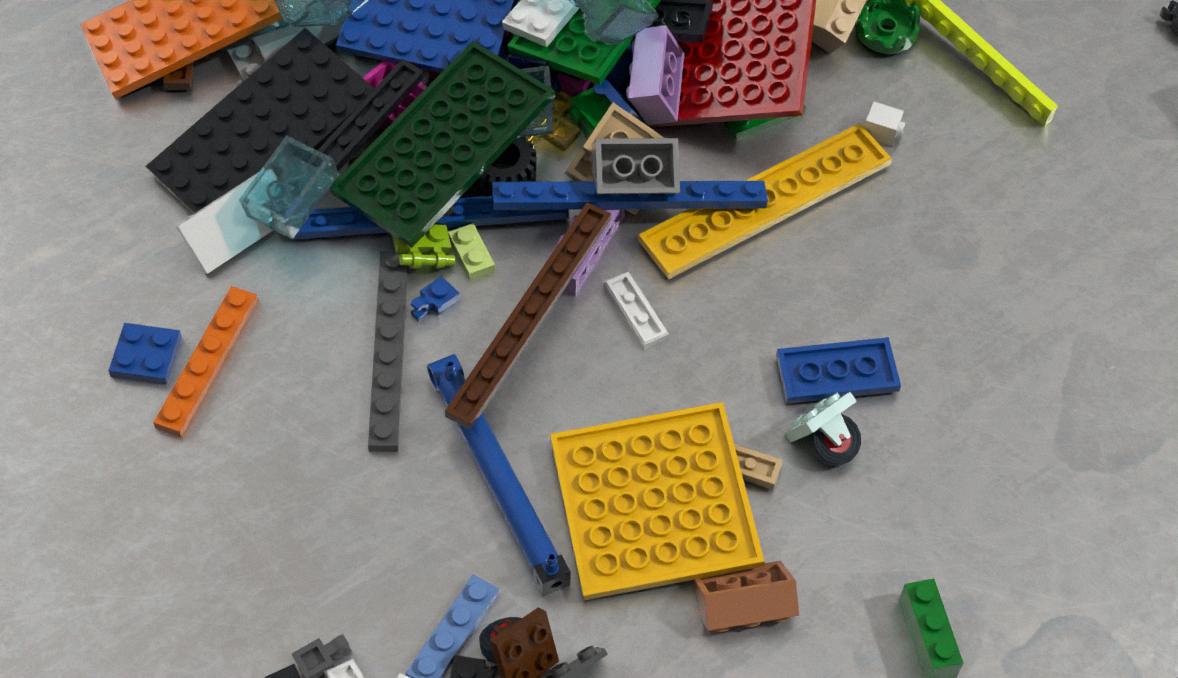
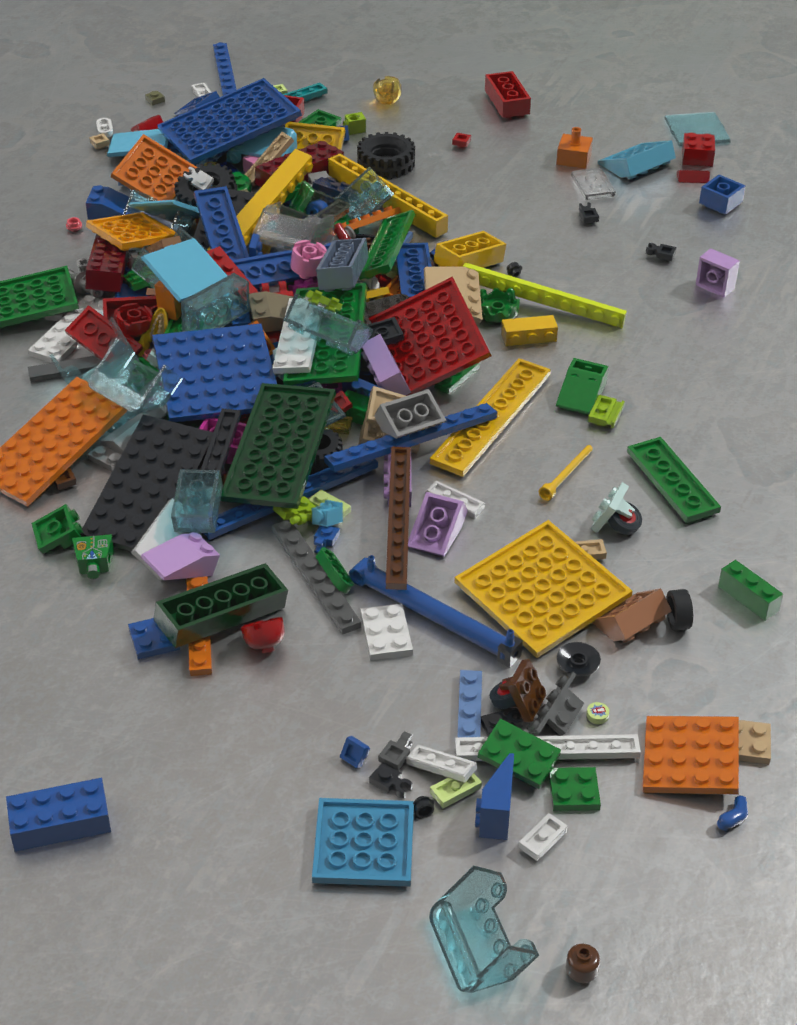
camera: 25 degrees left, 15 degrees down
blue plate [776,337,901,404] -> none
white brick [864,102,906,146] -> none
none -> green plate [31,504,84,554]
none -> green torso [72,534,114,579]
none -> lavender slope [141,532,220,580]
none -> dark green brick [153,563,288,648]
none -> red cylinder [241,617,285,653]
none -> medium azure brick [312,500,343,527]
none -> green beam [316,547,354,593]
none -> red plate [331,391,353,417]
none -> blue tile [340,736,370,768]
none -> white plate [360,604,413,661]
none -> lavender slope [408,492,468,557]
none -> yellow brick [501,315,558,346]
none -> yellow piece [538,445,593,501]
none -> green slope [556,358,609,414]
none -> black dish [557,642,601,676]
none -> lime plate [588,395,625,428]
none -> green plate [627,437,721,523]
none -> black tyre [666,589,694,631]

